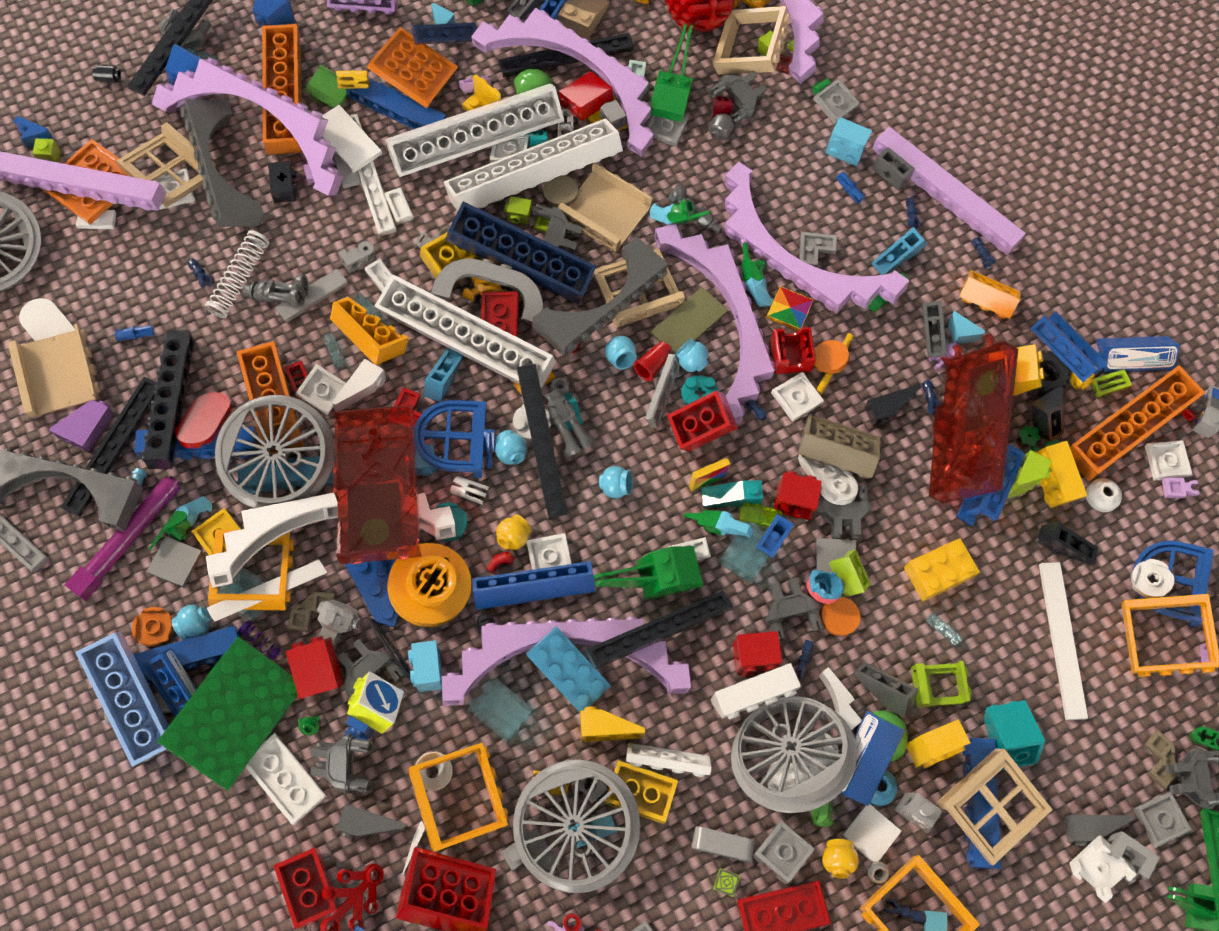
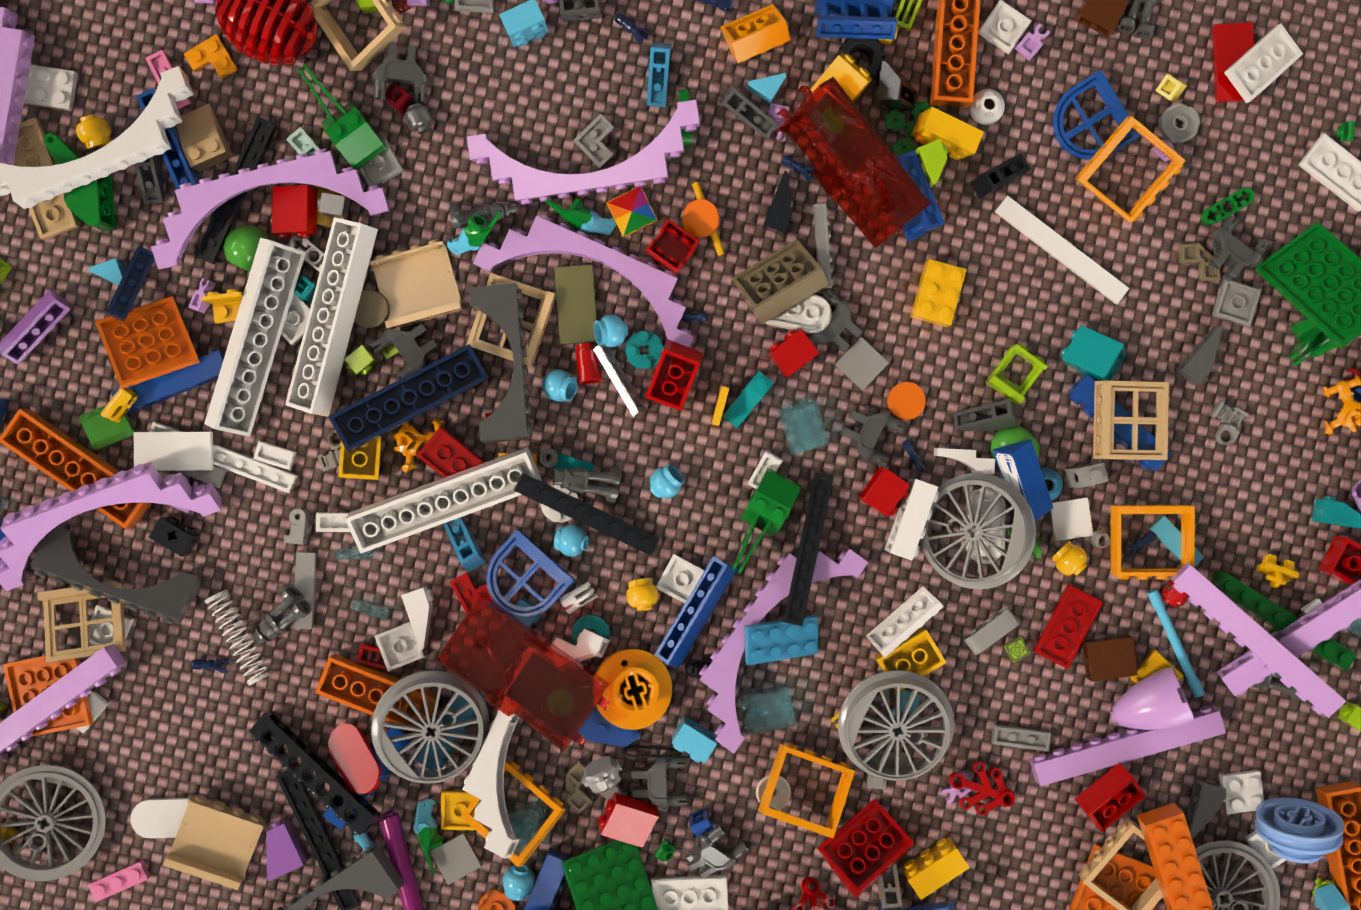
camera: 40 degrees left, 20 degrees up
blue axle [115,325,155,341] -> none
white sticker [207,560,327,622] -> none
dark purple piece [238,620,281,660] -> none
light orange wedge [330,297,409,365] -> none
dark grey slope [336,804,408,840] -> none
piece [347,671,404,734] -> none
white sticker [402,820,425,875] -> none
light grey arch [431,259,543,324] -> none
blue axle [484,429,495,468] -> none
red arm [486,551,514,574] -> none
yellow slope [580,707,645,742] -> none
animal [684,510,753,538] -> none
clear neon green slope [739,502,782,528] -> none
light grey panel [753,820,815,884] -> none
blue slope [756,514,794,558] -> none
white plate [771,372,824,422] -> none
dark azure hair [807,570,845,604] -> none
lime panel [829,549,871,597] -> none
blue axle [836,172,865,204] -> none
yellow brick [907,719,970,769] -> none
clear light blue axle [926,613,962,645] -> none
white panel [1070,835,1137,903] -> none
light grey panel [1104,831,1160,883] -> none
white plate [1131,559,1174,598] -> none
none -> light grey piece [813,204,834,290]
none -> light grey piece [1210,401,1249,445]

